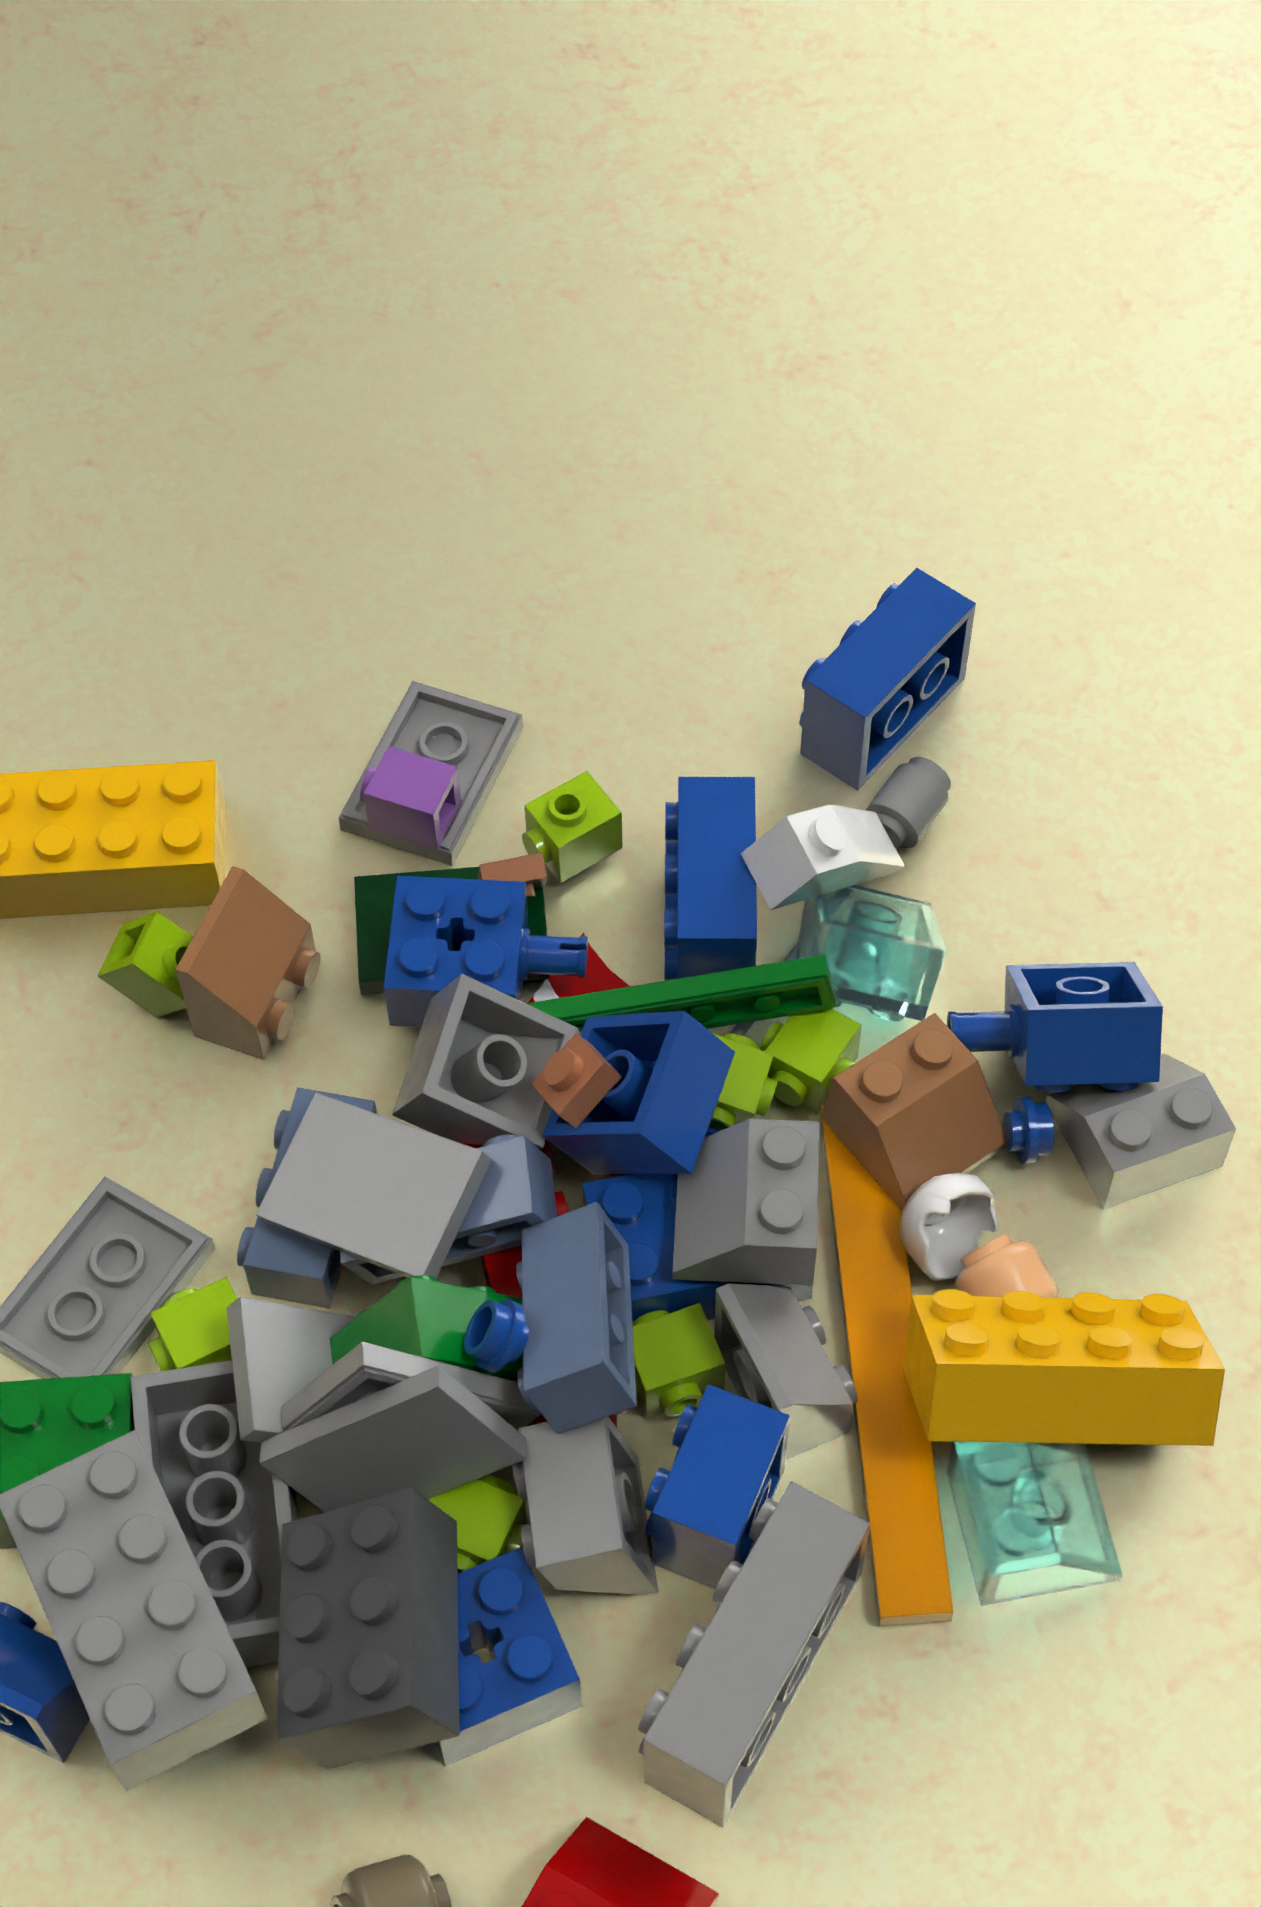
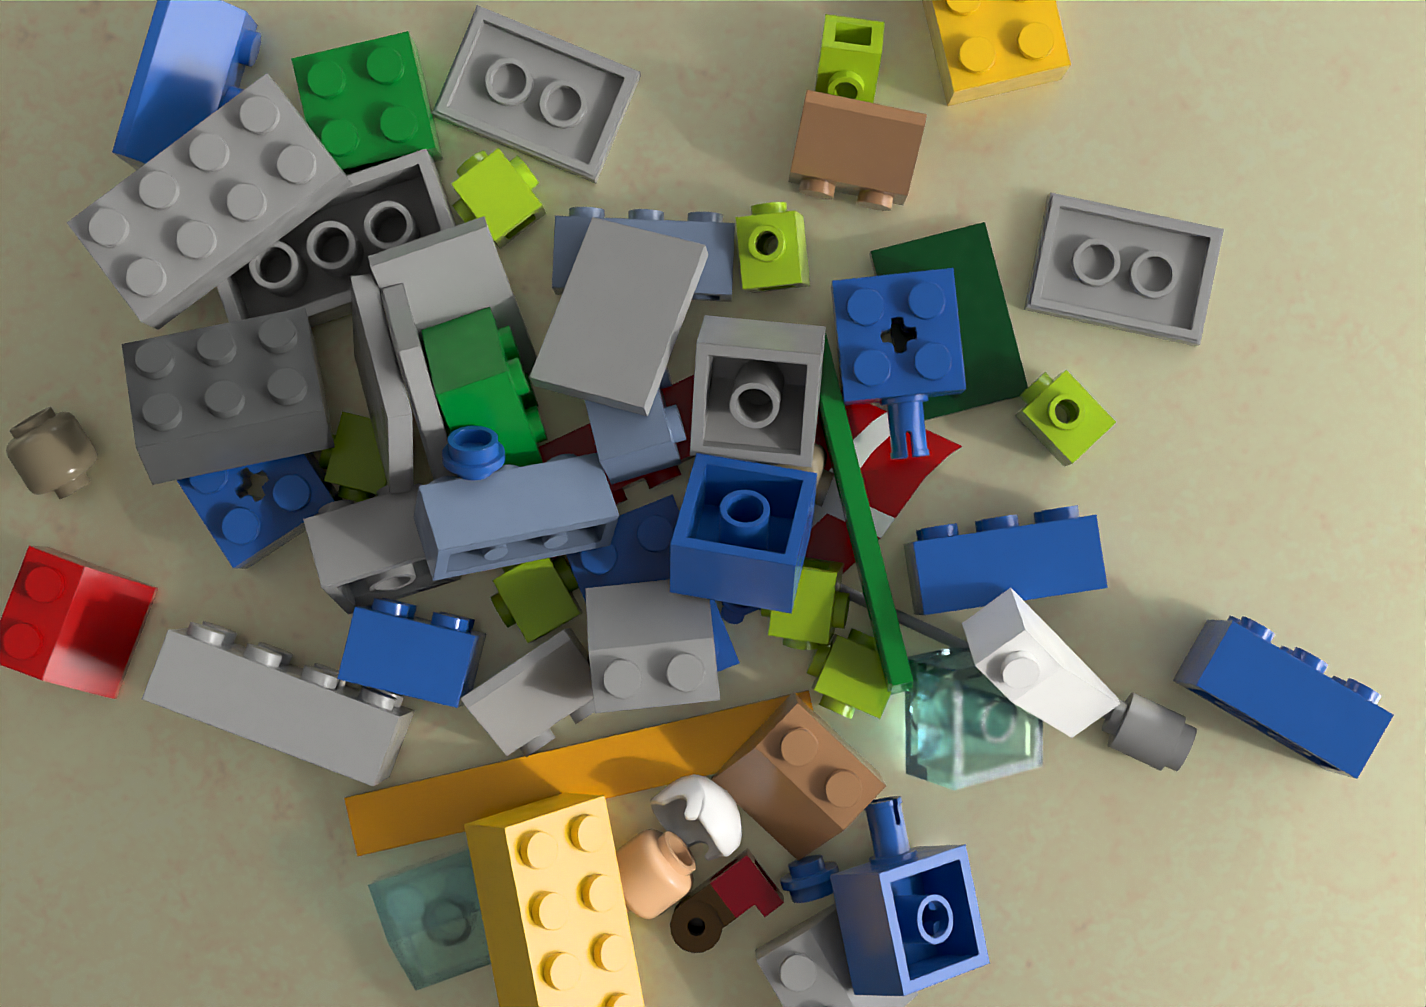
camera: 80 degrees right, 30 degrees up
medium lavender brick [360,746,461,851] -> none
nougat plate [477,852,547,901] -> none
nougat plate [531,1033,621,1128] -> none
none -> leg [670,848,784,953]
none -> lime brick [735,202,810,293]

